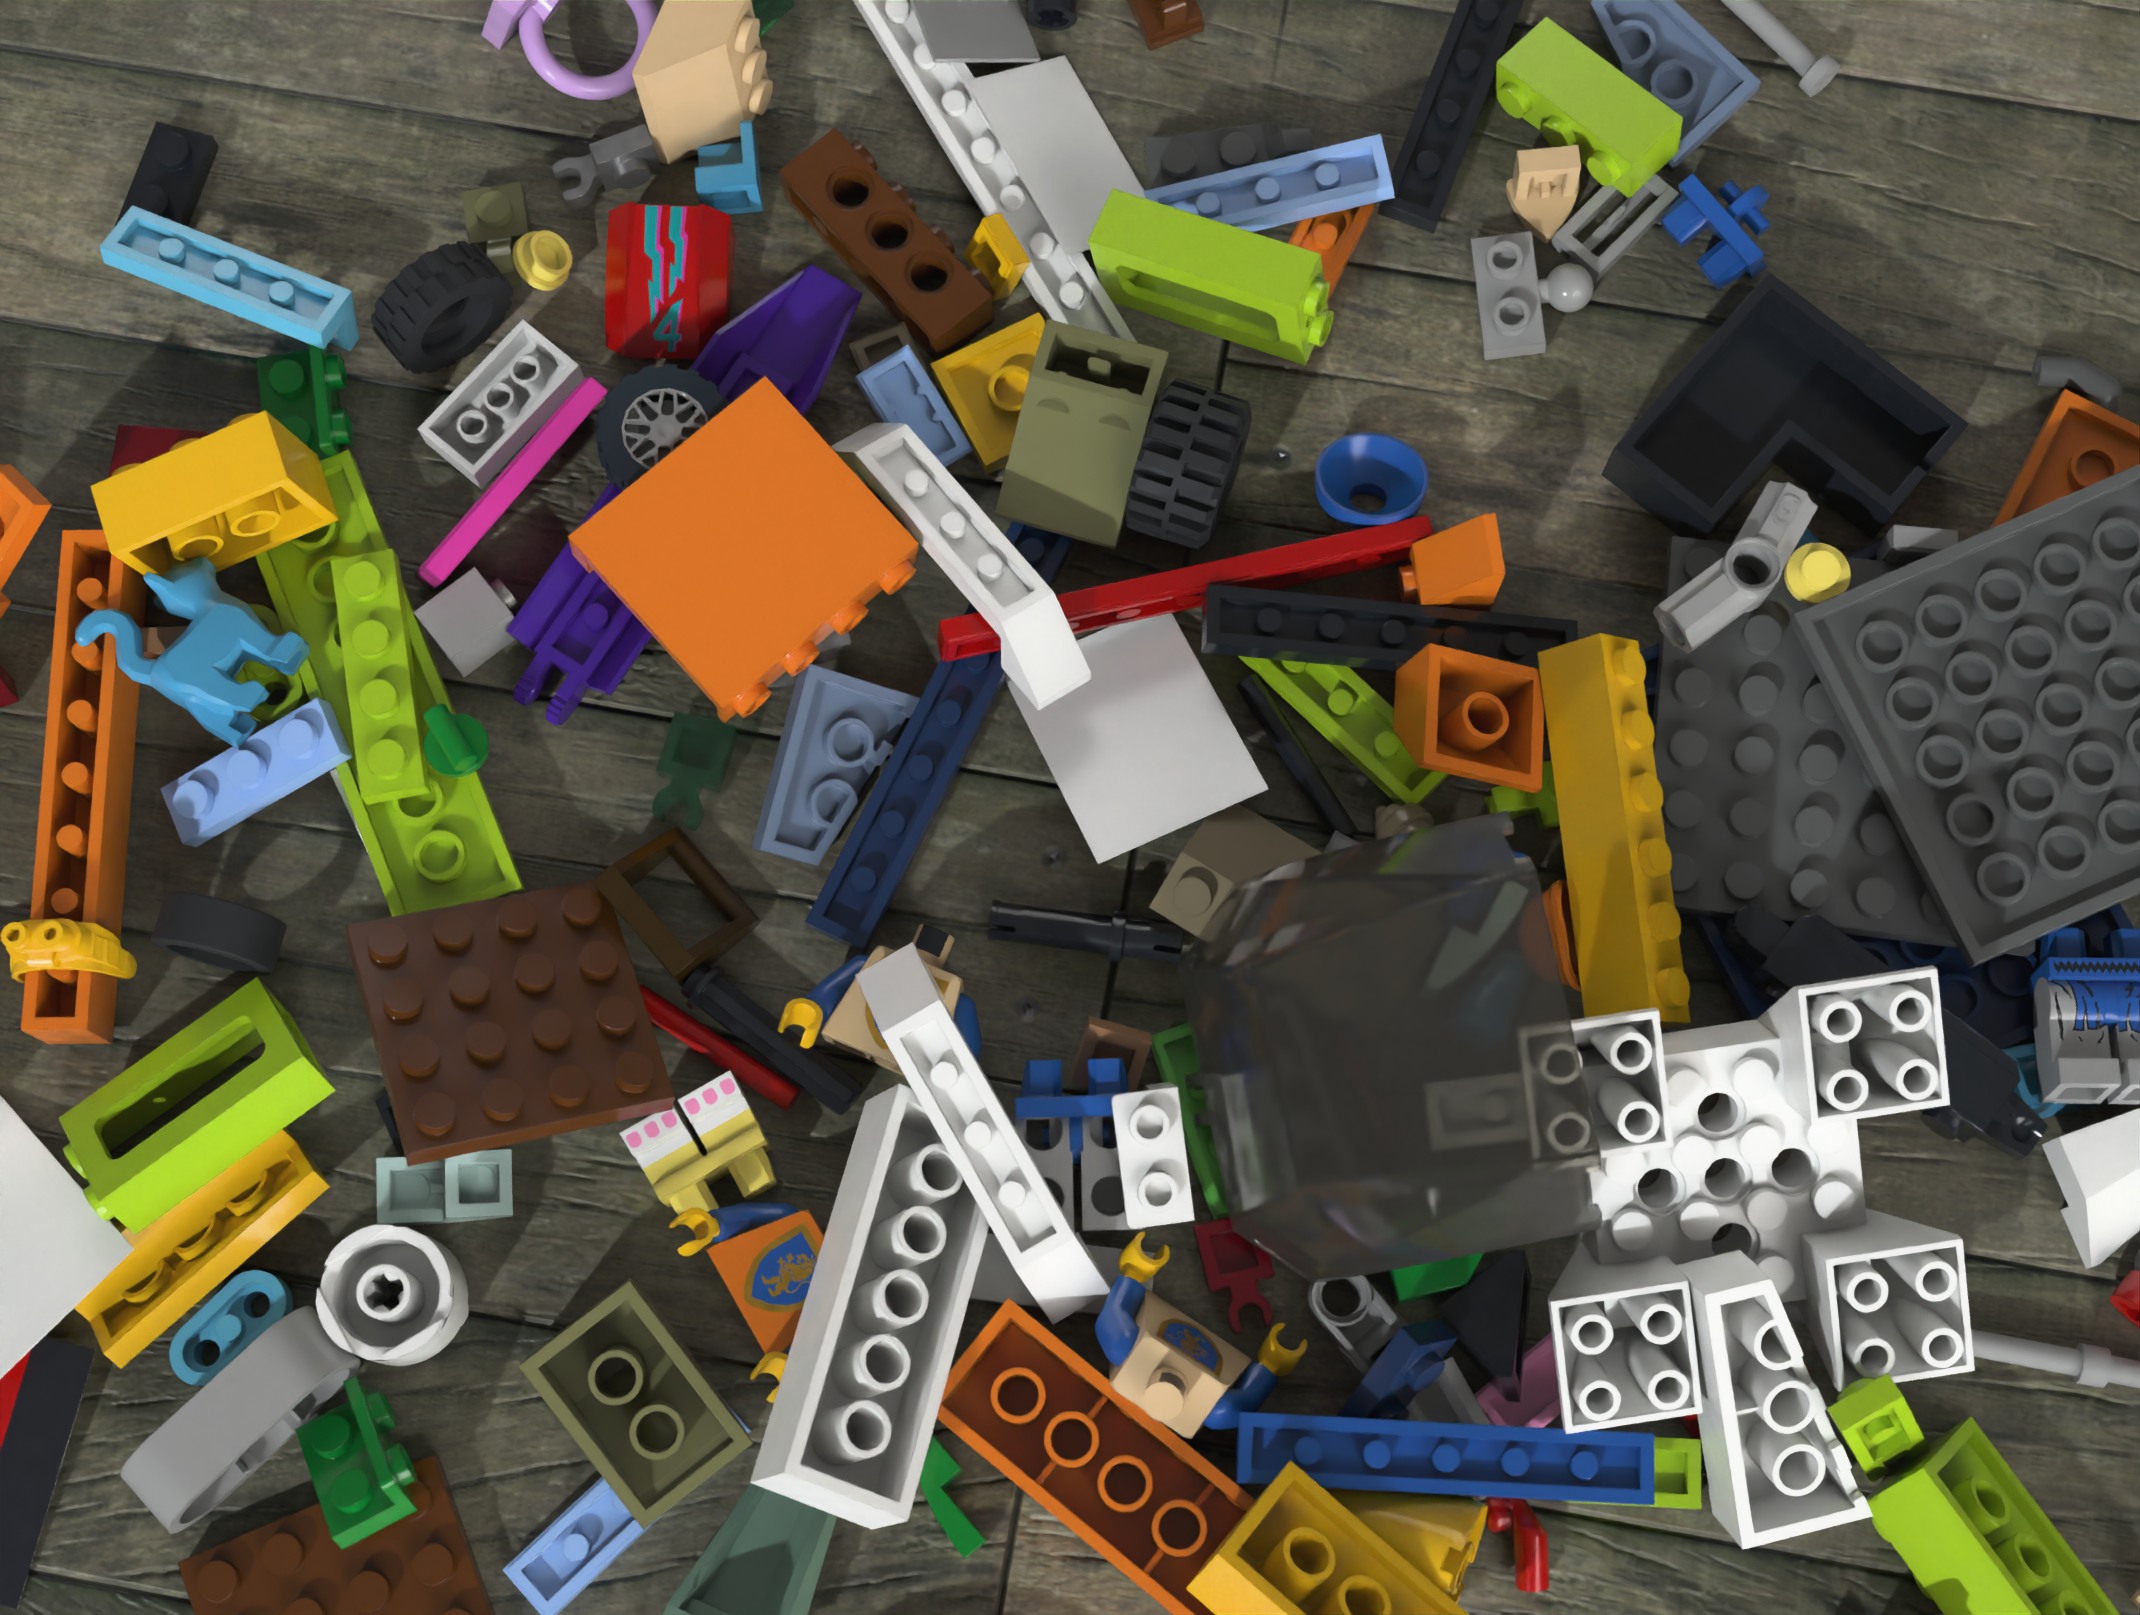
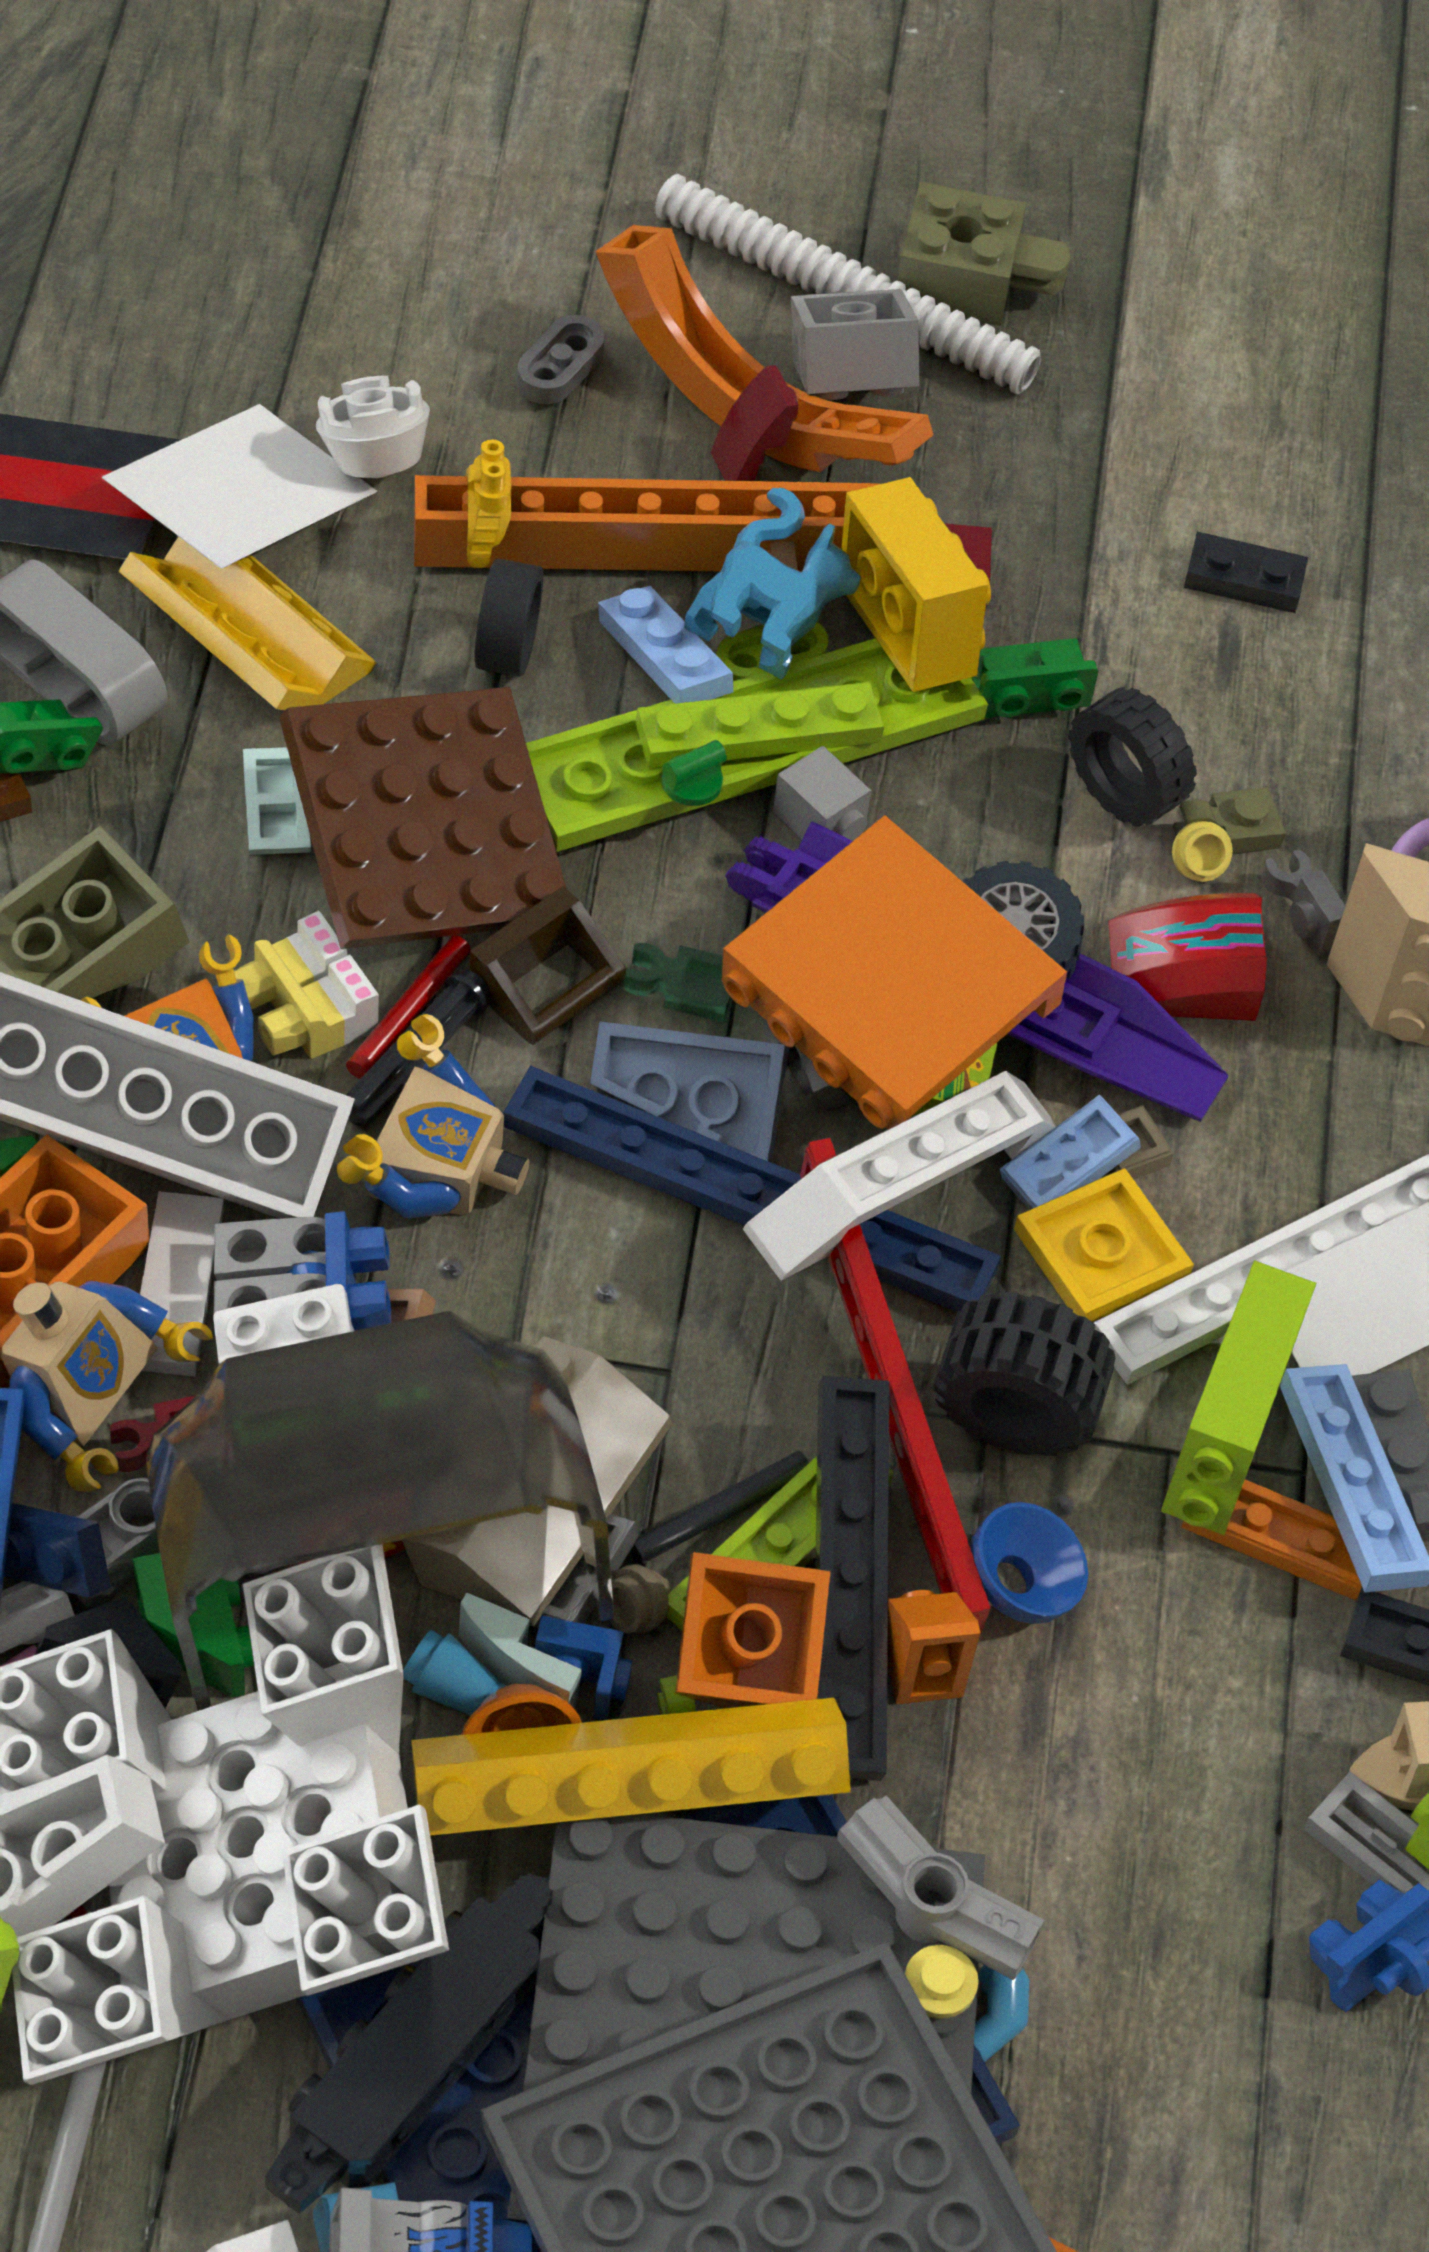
camera: 80 degrees right, 20 degrees down
lime piece [58,977,336,1235] -> none
medium azure fence [99,205,359,351] -> none
medium azure plate [169,1270,293,1387] -> none
white brick [316,1224,469,1366] -> none
dark pink tile [414,377,608,591] -> none
white piece [418,319,585,489] -> none
dark azure panel [694,120,763,215] -> none
reddish brown brick [779,128,995,361] -> none
white slope [855,942,1110,1324] -> none
yellow tile [963,213,1031,302] -> none
black pin [988,899,1184,965] -> none
olive slope [995,319,1169,550] -> none
white sticker [1005,613,1269,864] -> none
light grey plate [1471,231,1594,360] -> none
black piece [1601,272,1969,540] -> none
light grey tile [1877,525,1958,564] -> none

